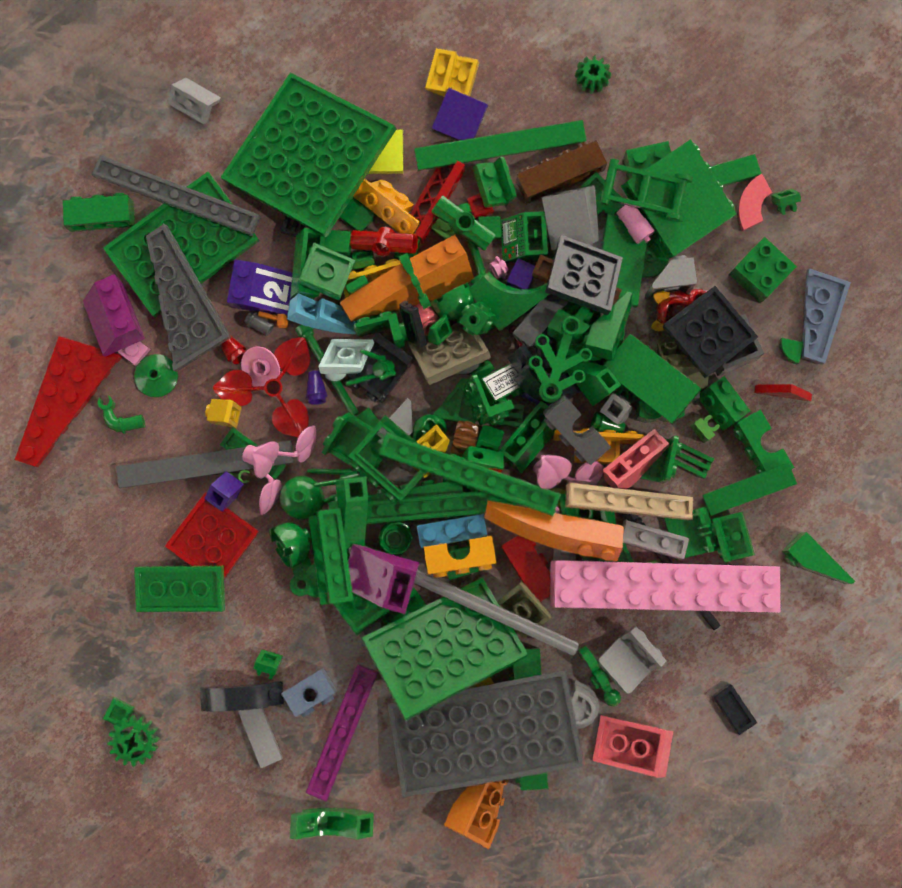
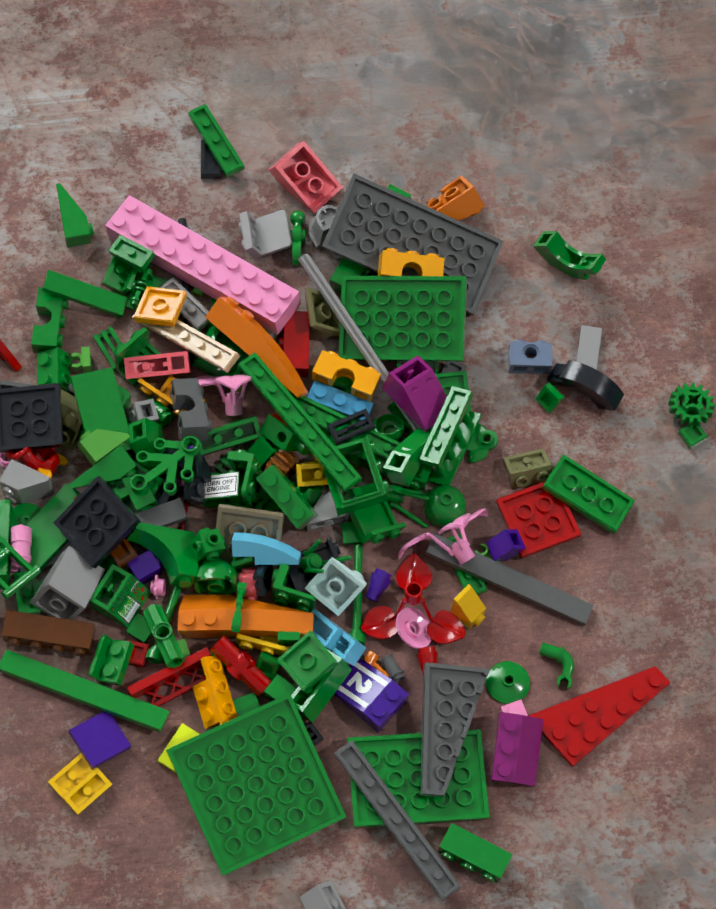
camera: 155 degrees left, 15 degrees down
green cylinder [269,523,311,568] -> none
magenta tile [306,664,378,802] -> none
none -> bright green slope [78,429,130,466]
none -> plate [108,235,155,272]
none -> light orange tile [134,286,187,327]
none -> green tile [188,104,245,178]
none -> medium azure slope [232,532,301,565]
none -> green brick [256,465,318,529]
none -> black tile [327,409,375,446]
none -> light orange arch [378,248,445,276]
none -> olive bracket [503,448,552,489]

